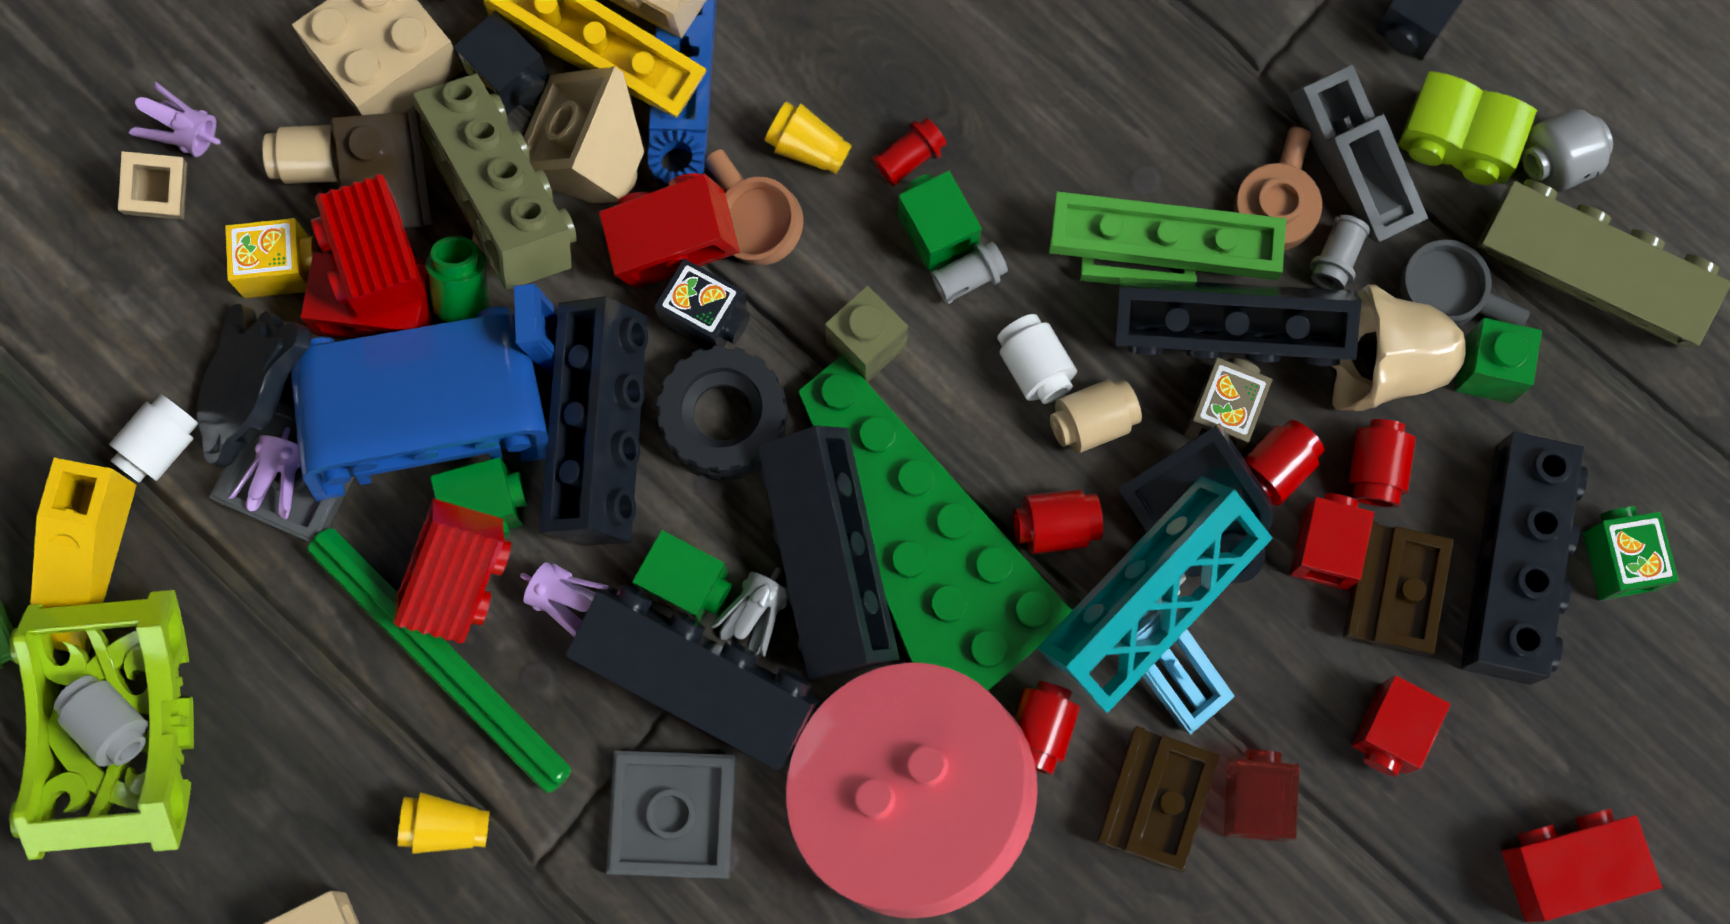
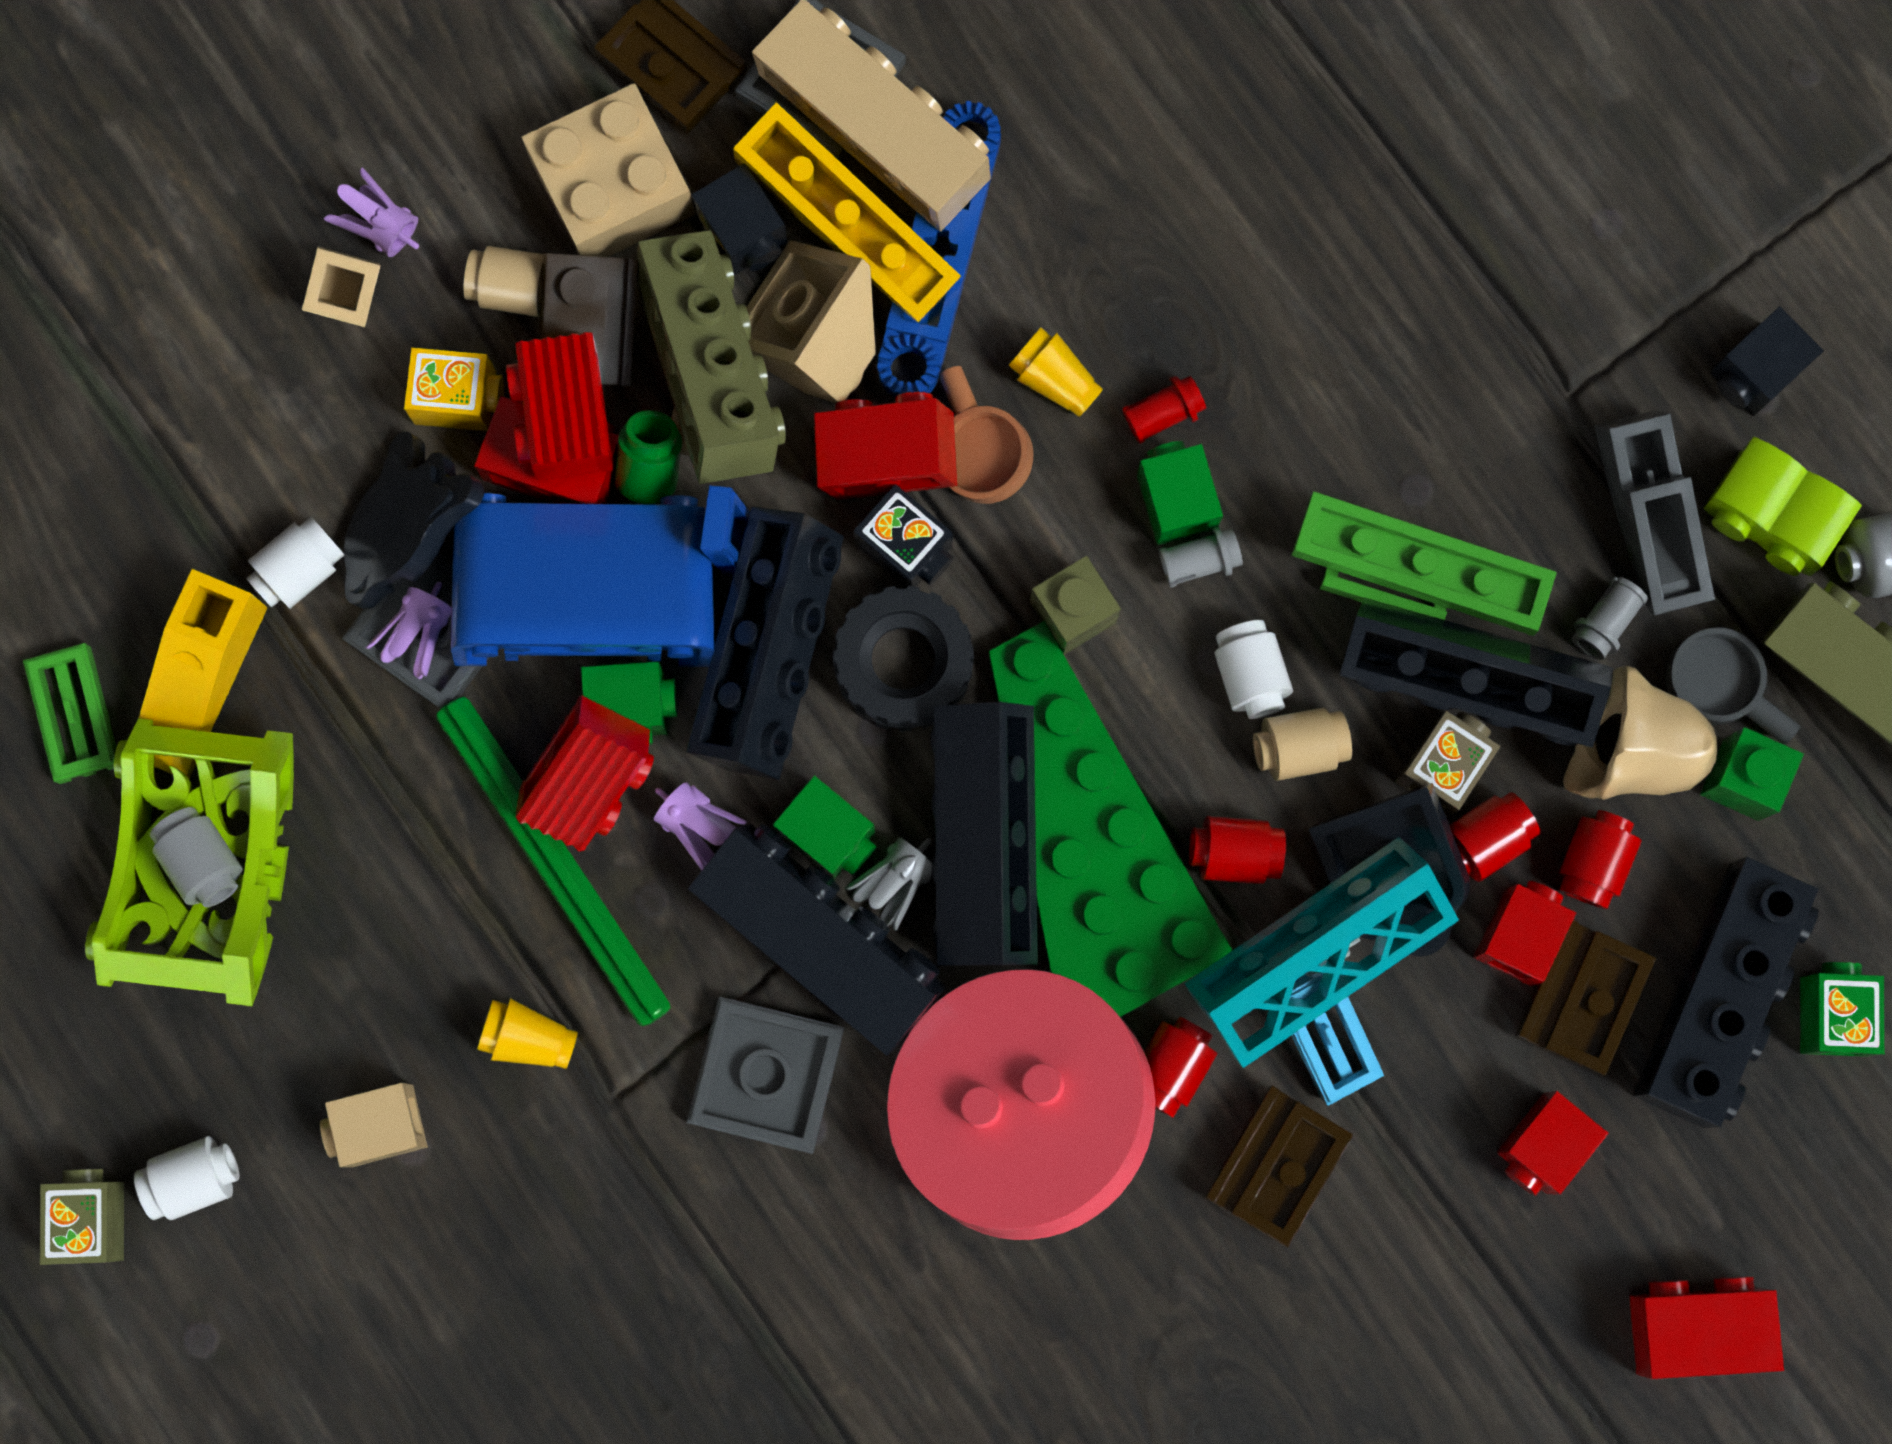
camera: 10 degrees right, 5 degrees up
clear red brick [1224,750,1300,842] -> none
nougat piece [1233,127,1322,250] -> none

